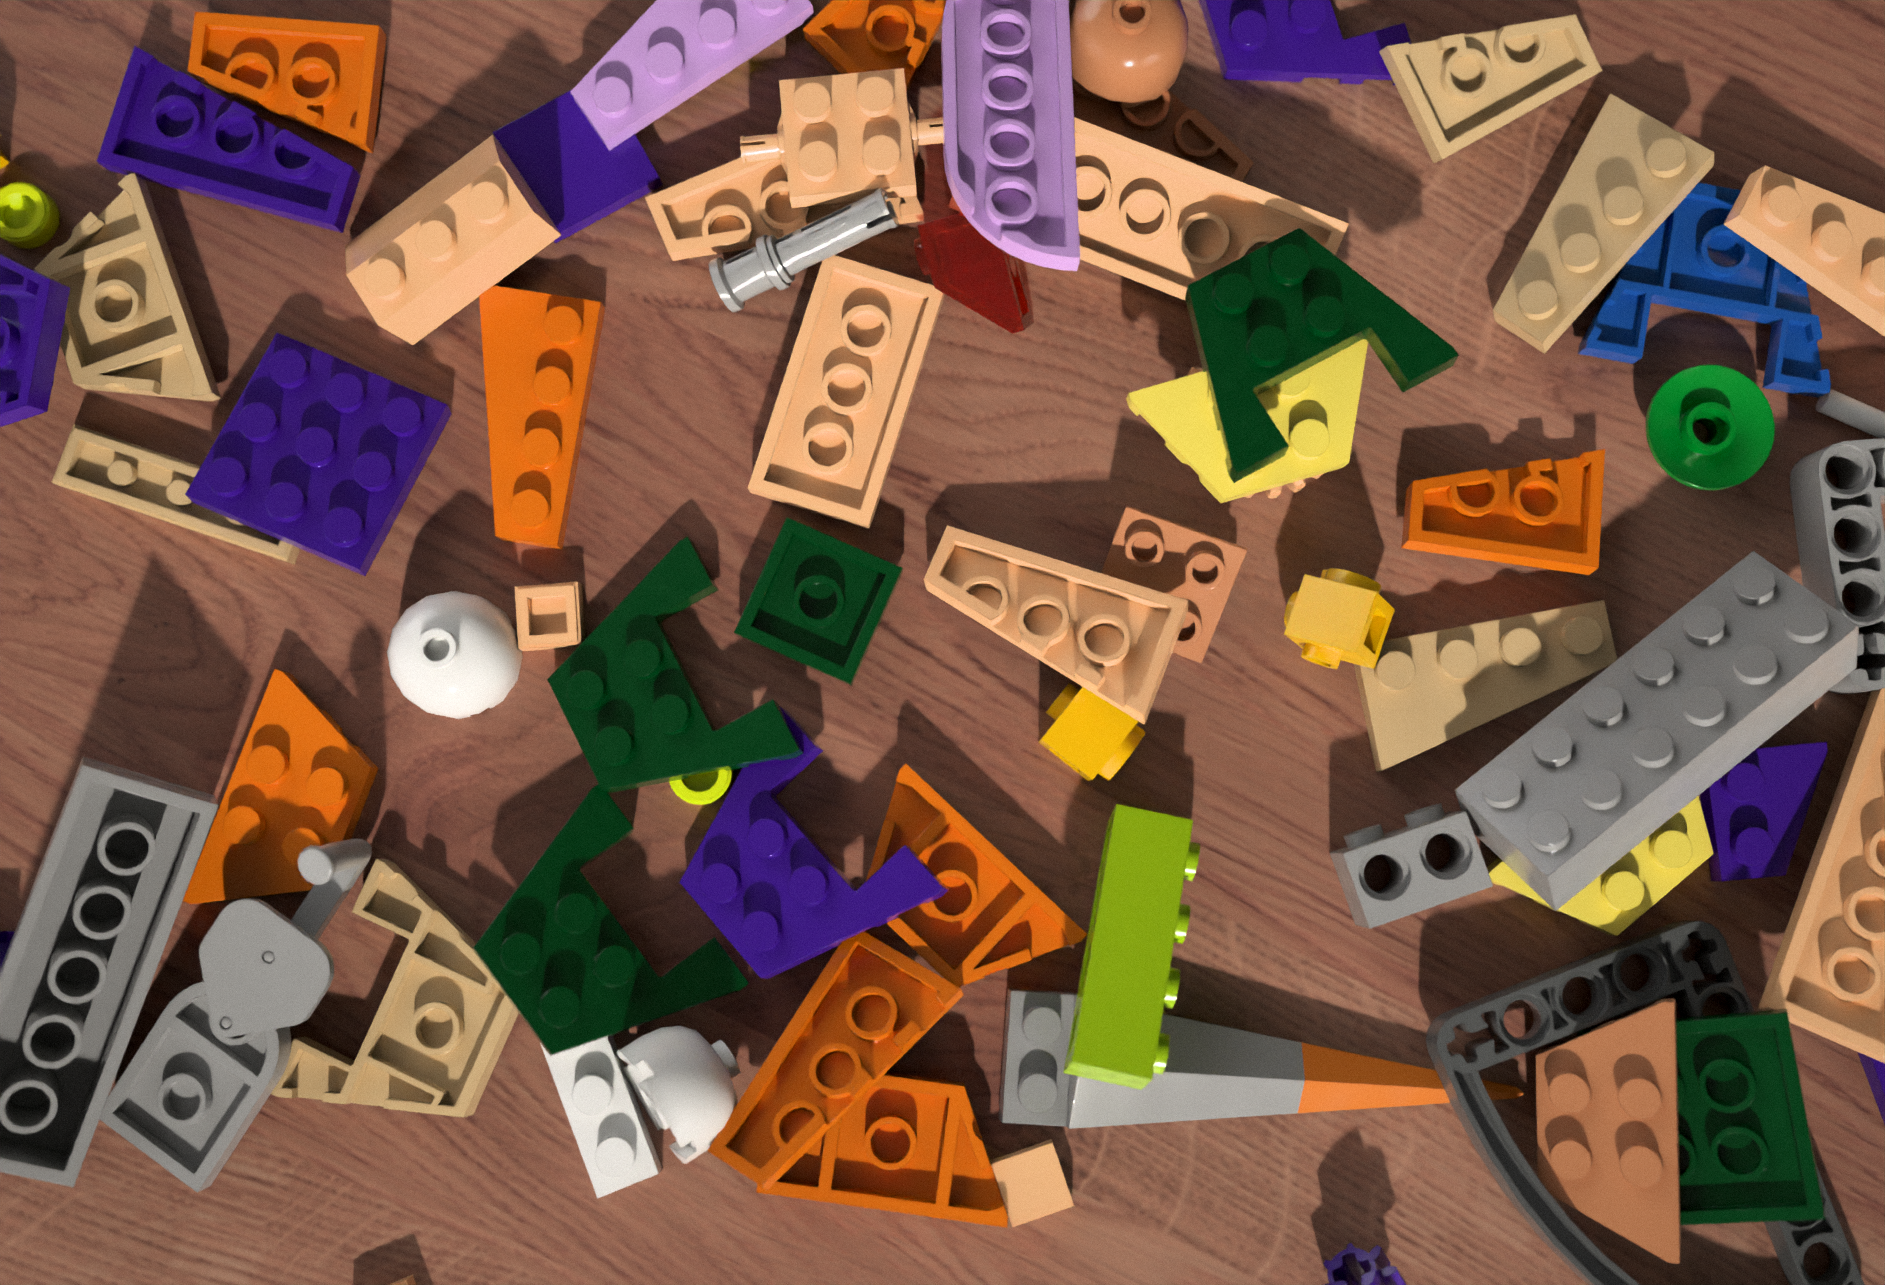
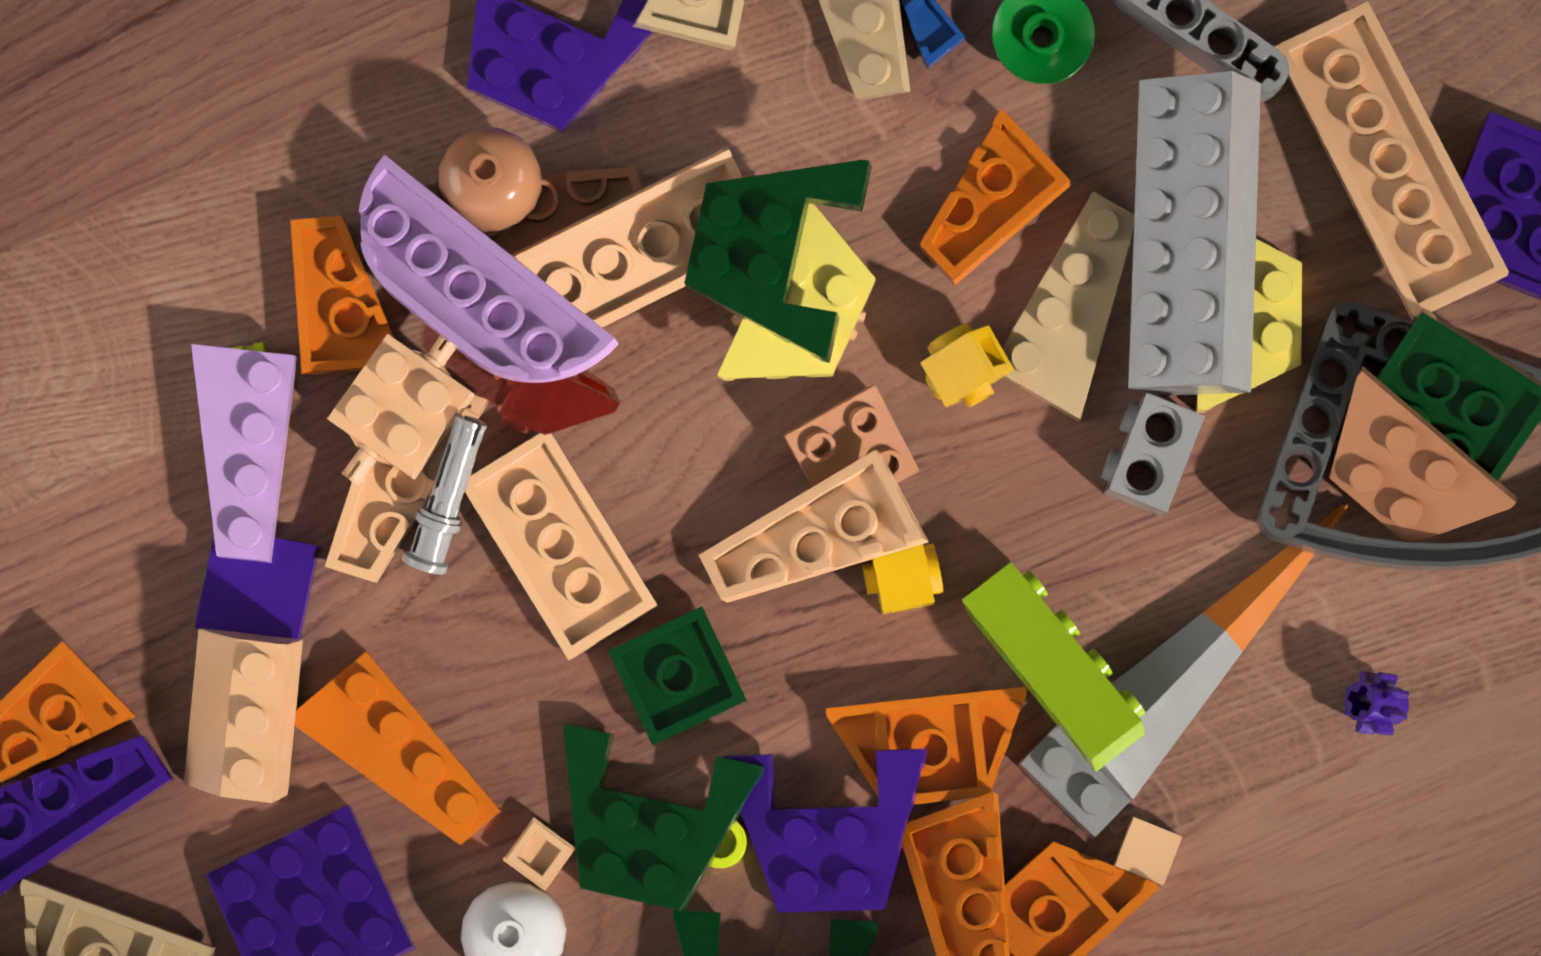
camera: 50 degrees left, 0 degrees up
dark purple wing [1700,742,1828,882] -> none

